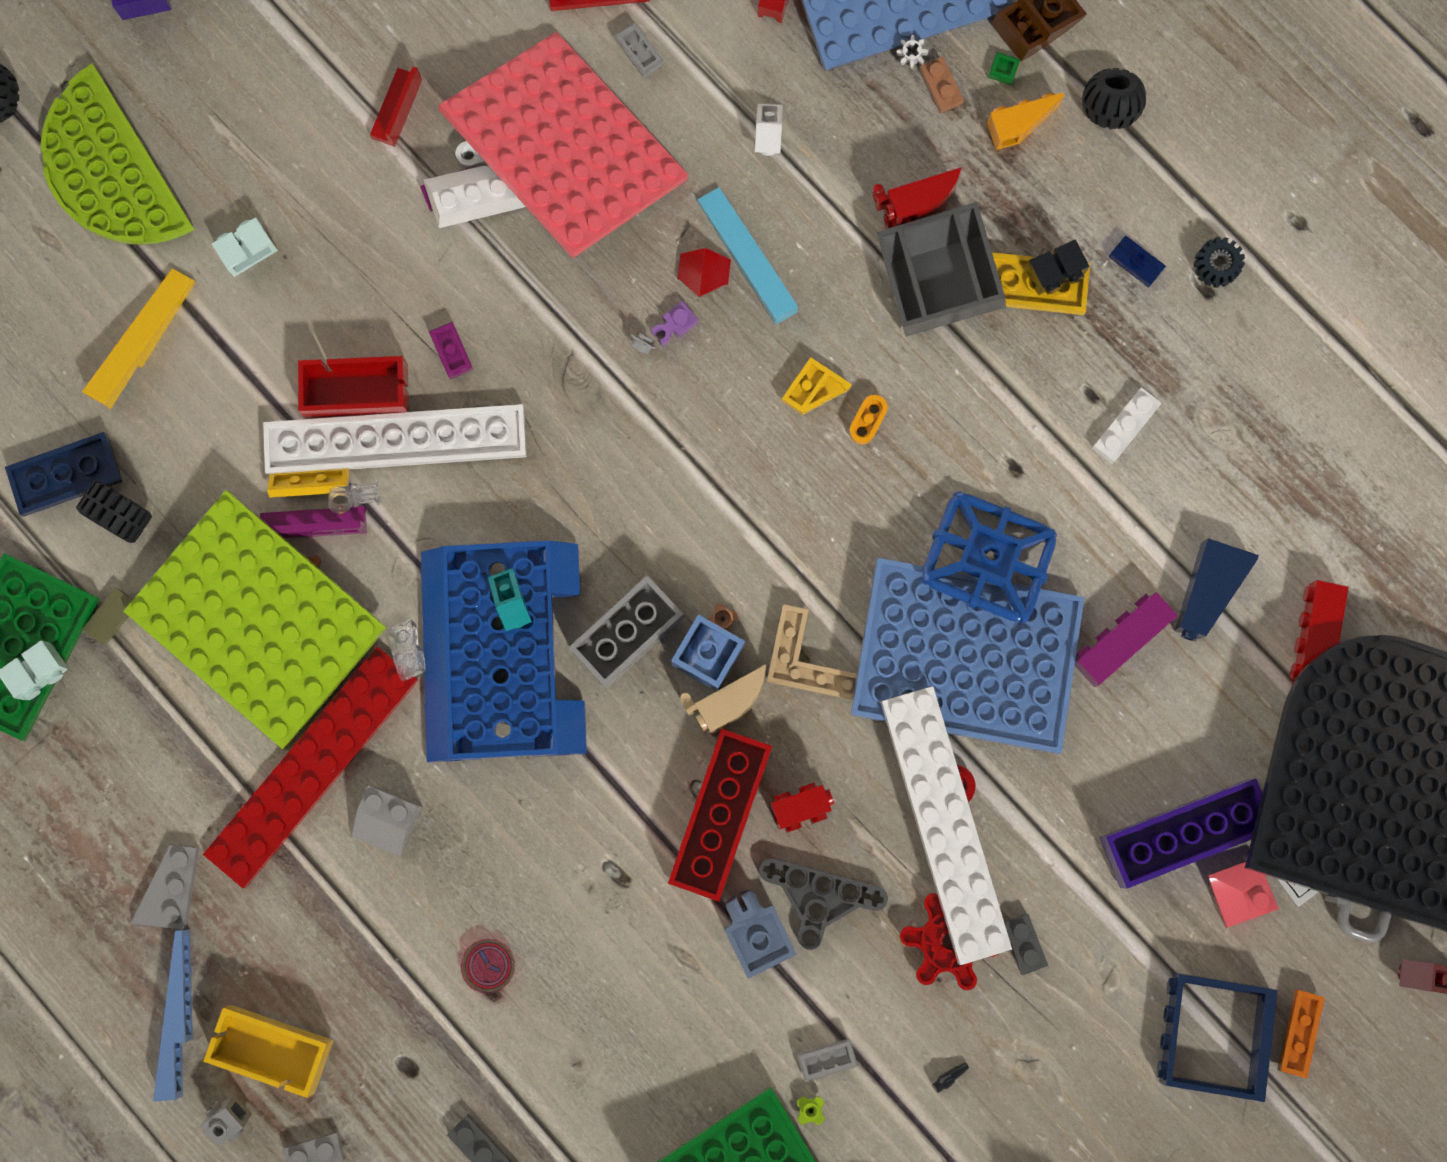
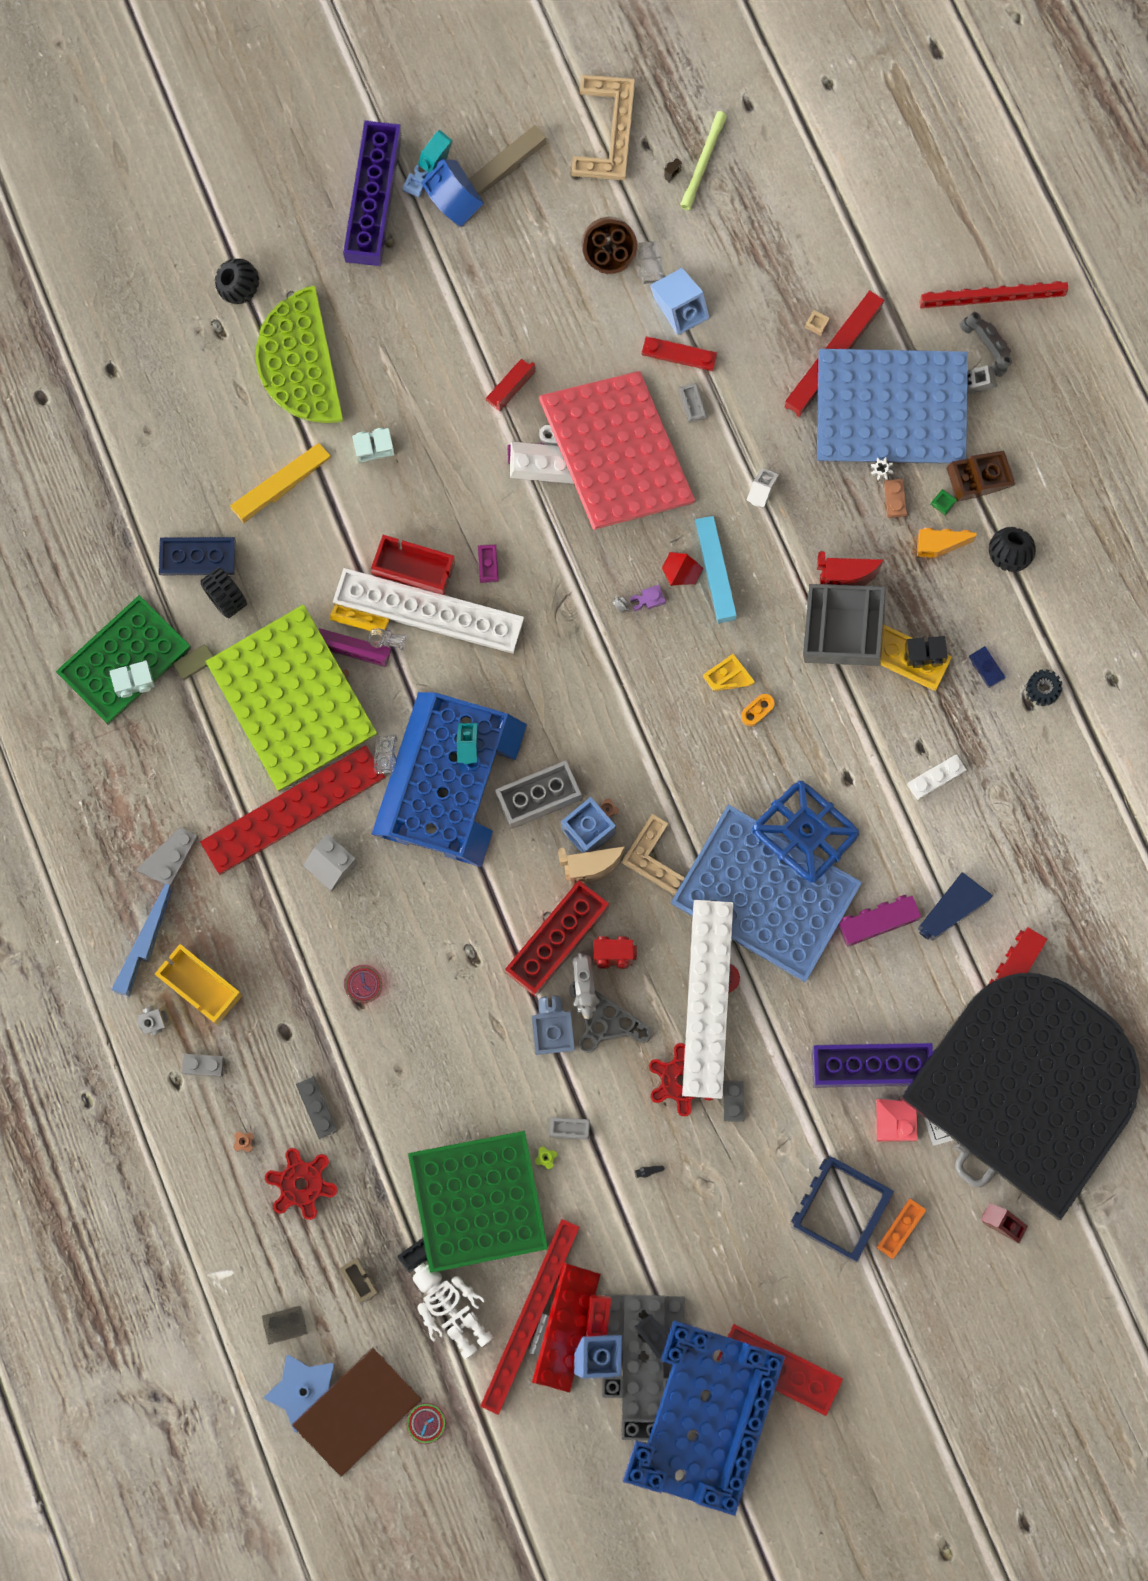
camera: 20 degrees right, 5 degrees down
none -> light grey animal [572,950,600,1019]

